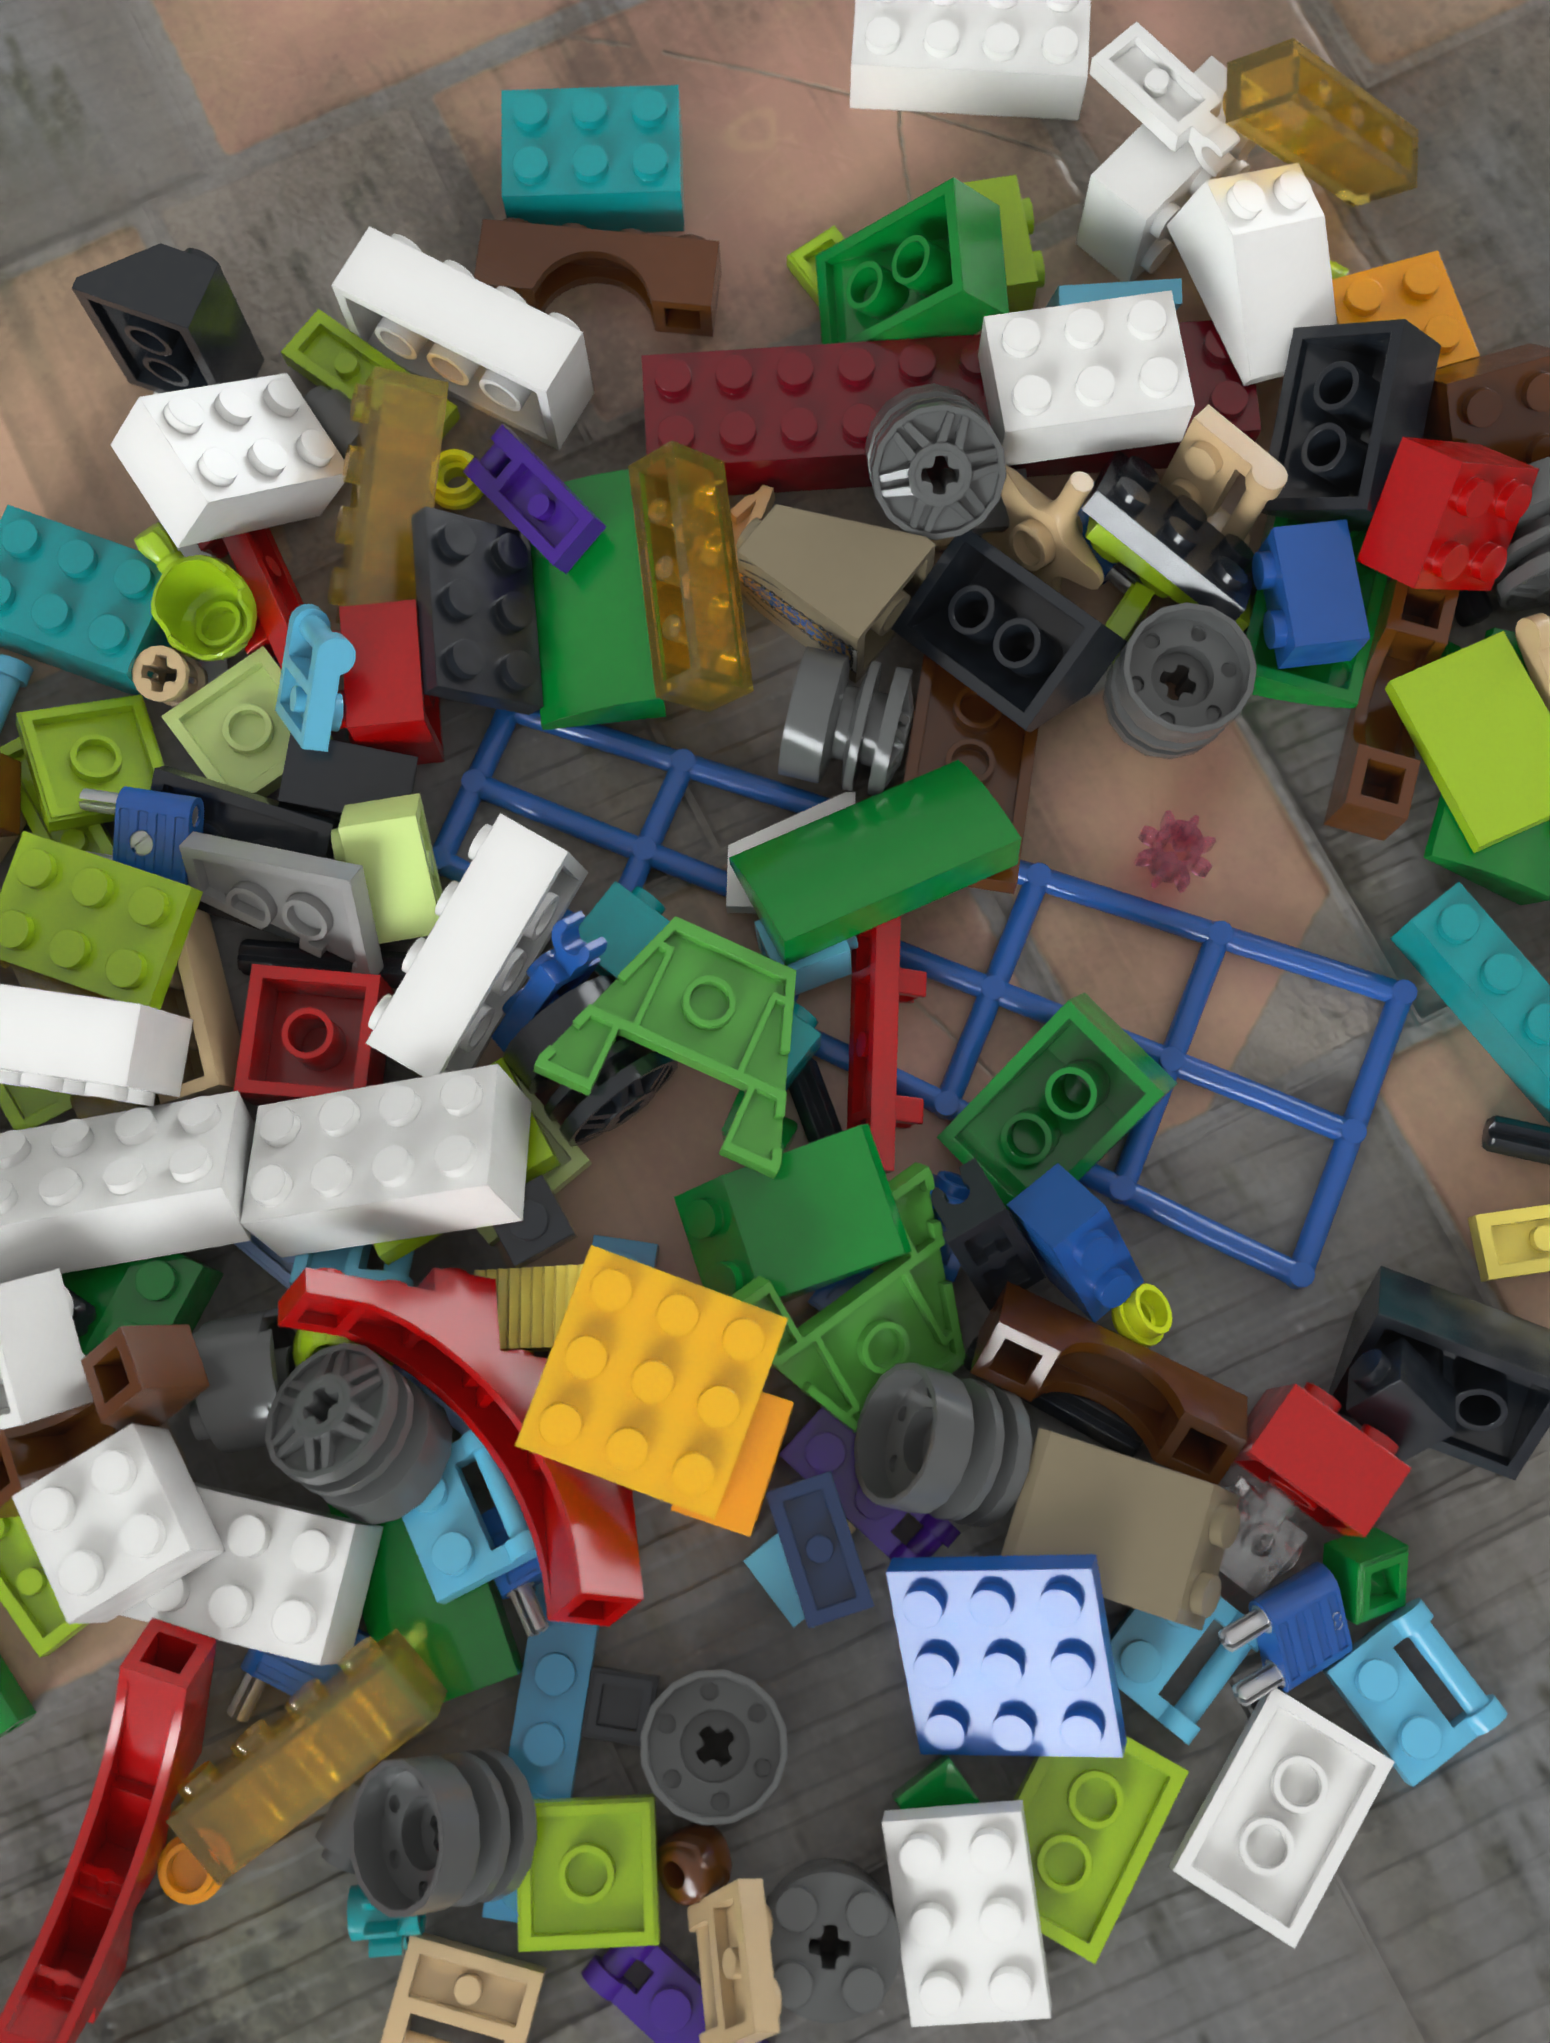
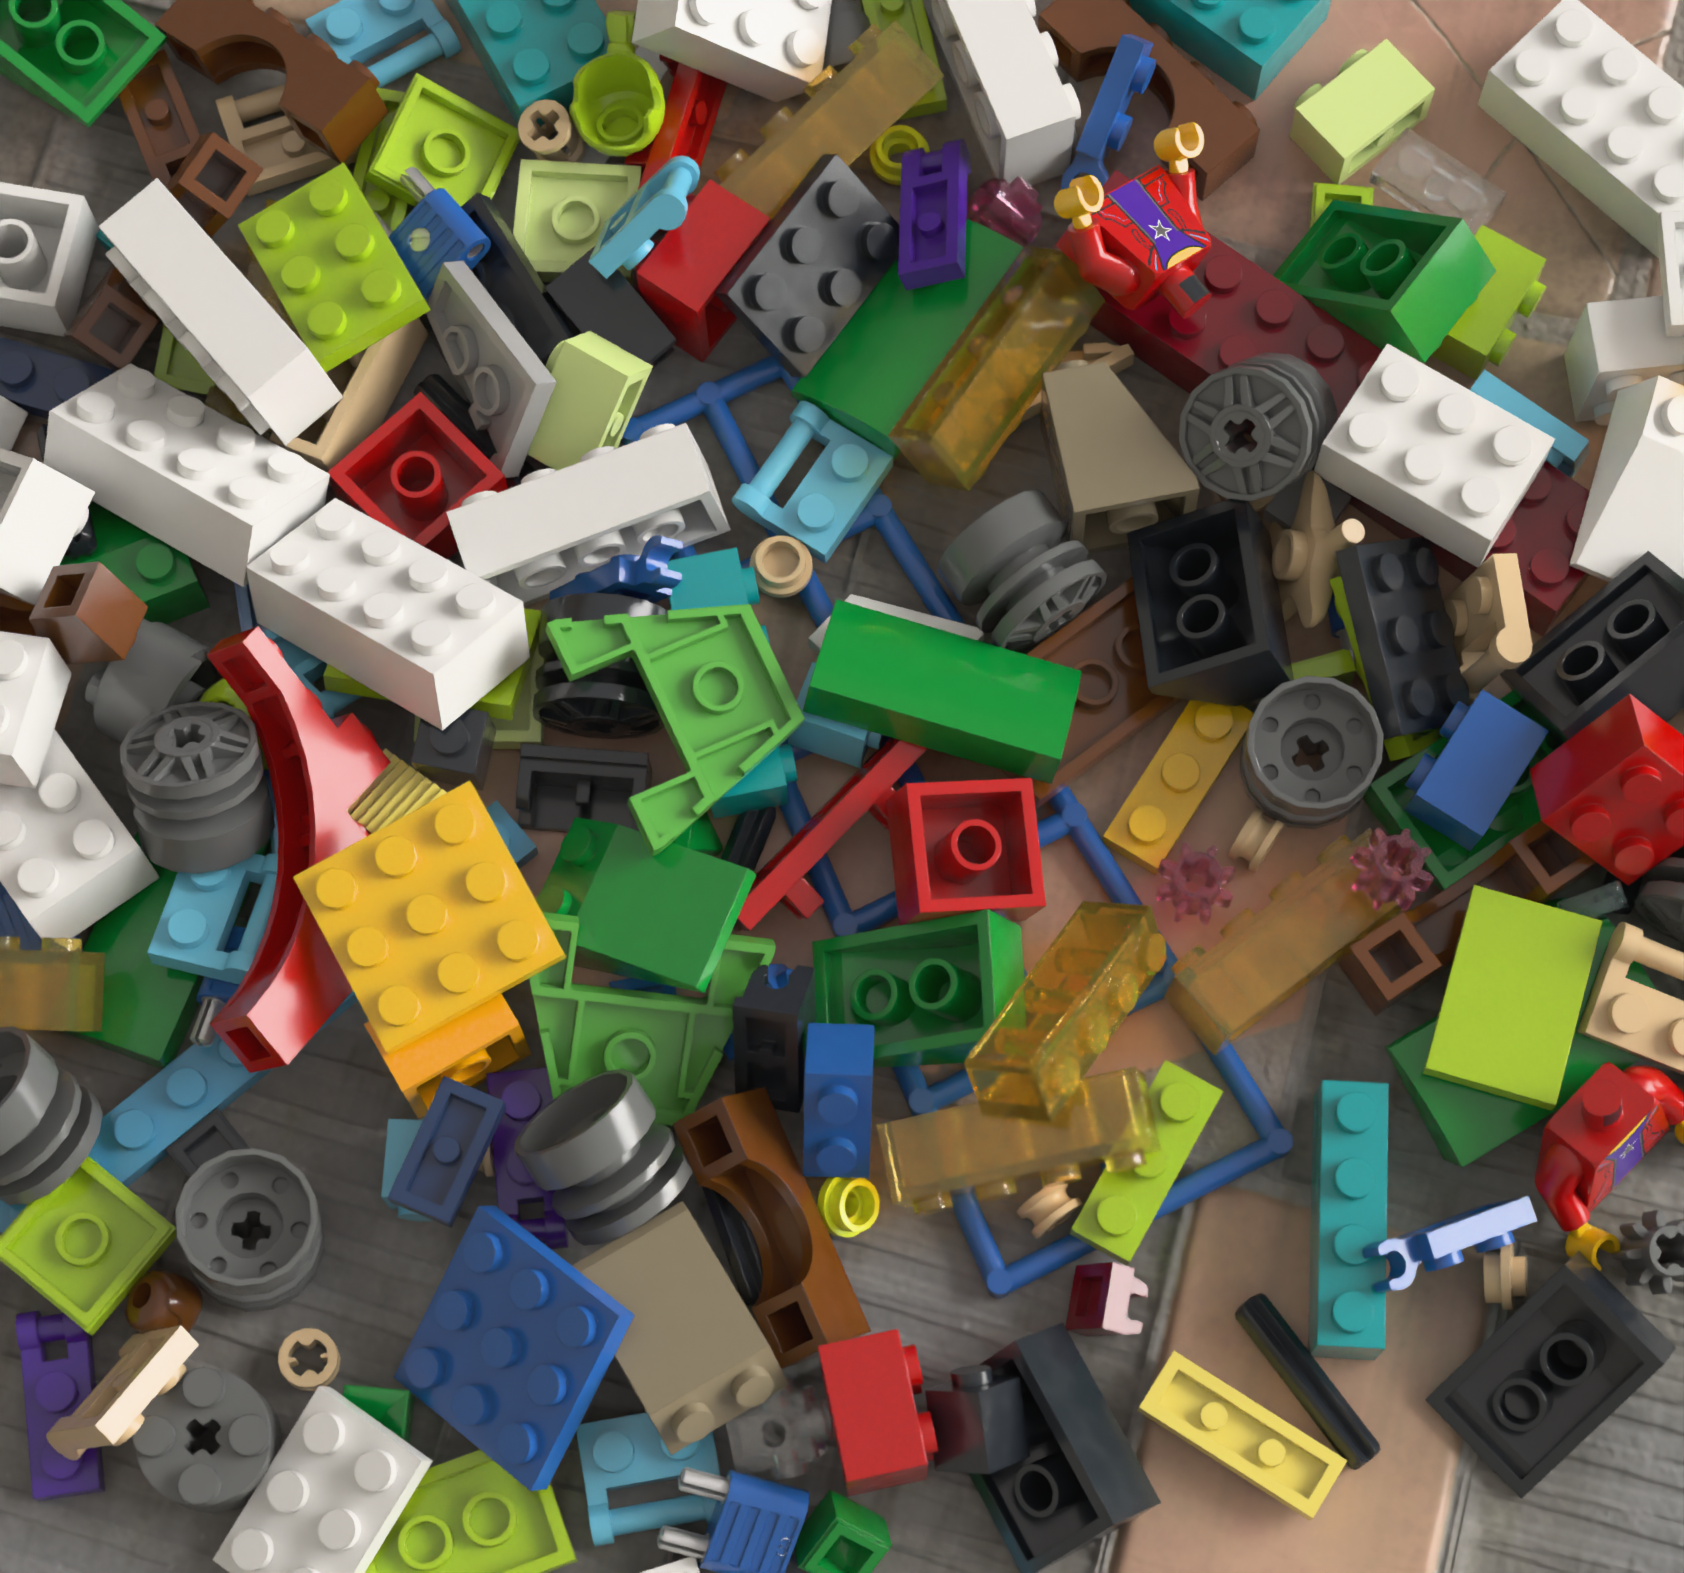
camera: 40 degrees right, 5 degrees down
none -> tan bush [278,1328,341,1392]
none -> black hinge [516,743,652,833]
none -> medium azure plate [731,401,893,564]
none -> tan plate [750,535,813,598]
none -> clear yellow brick [877,1066,1161,1216]
none -> red brick [886,778,1046,925]
none -> clear yellow brick [964,901,1167,1123]
none -> clear pink gear [967,176,1042,247]
none -> tan bush [1016,1177,1083,1239]
none -> torso [1054,122,1212,319]
none -> blue plate [1061,34,1156,189]
none -> dark red tile [1065,1262,1148,1336]
none -> lime plate [1070,1059,1223,1266]
none -> yellow plate [1102,700,1254,876]
none -> clear yellow brick [1164,828,1421,1056]
none -> tan bush [1227,808,1285,873]
none -> yellowish green brick [1289,39,1435,185]
none -> clear pink gear [1350,828,1434,911]
none -> clear plate [1369,127,1507,236]
none -> clear light blue tile [1557,881,1628,919]

